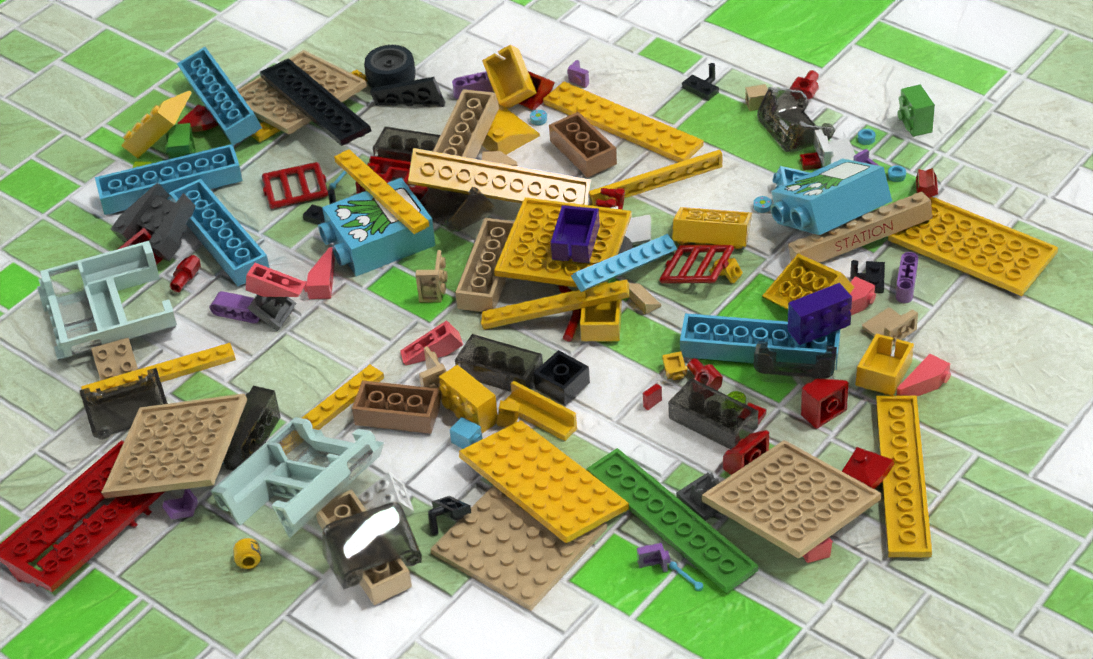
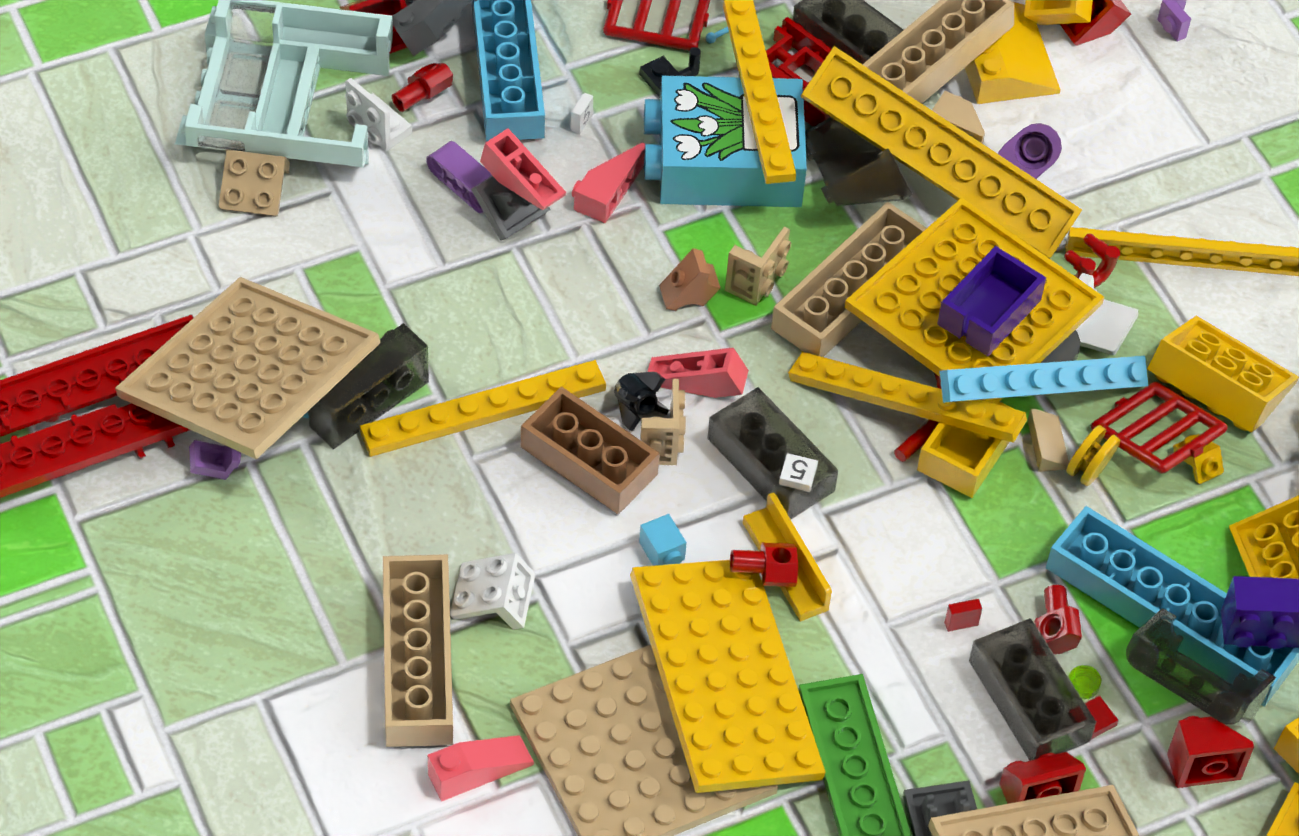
camera: 20 degrees right, 10 degrees up
clear smoke windscreen [79,368,168,440] -> none
yellow plate [81,343,236,404] -> none
light aqua piece [210,417,384,538] -> none
yellow head [233,538,261,569] -> none
clear smoke windscreen [322,502,422,590] -> none
black plate [428,496,471,535] -> none
yellow piece [439,364,498,433] -> none
yellow bracket [496,399,520,428] -> none
medium azure tile [530,110,547,125] -> none
black brick [533,350,590,406] -> none
yellow plate [543,81,704,162] -> none
medium nougat brick [549,112,617,178] -> none
yellow bracket [662,351,688,380] -> none
none -> white bracket [345,78,412,151]
none -> coral slope [427,735,534,802]
none -> white tile [570,93,593,135]
none -> black brick [614,372,670,431]
none -> nougat brick [659,248,720,311]
none -> red piece [730,542,798,587]
none -> white tile [779,453,818,492]
none -> medium lavender piece [998,123,1062,179]
none -> yellow head [1066,425,1120,486]

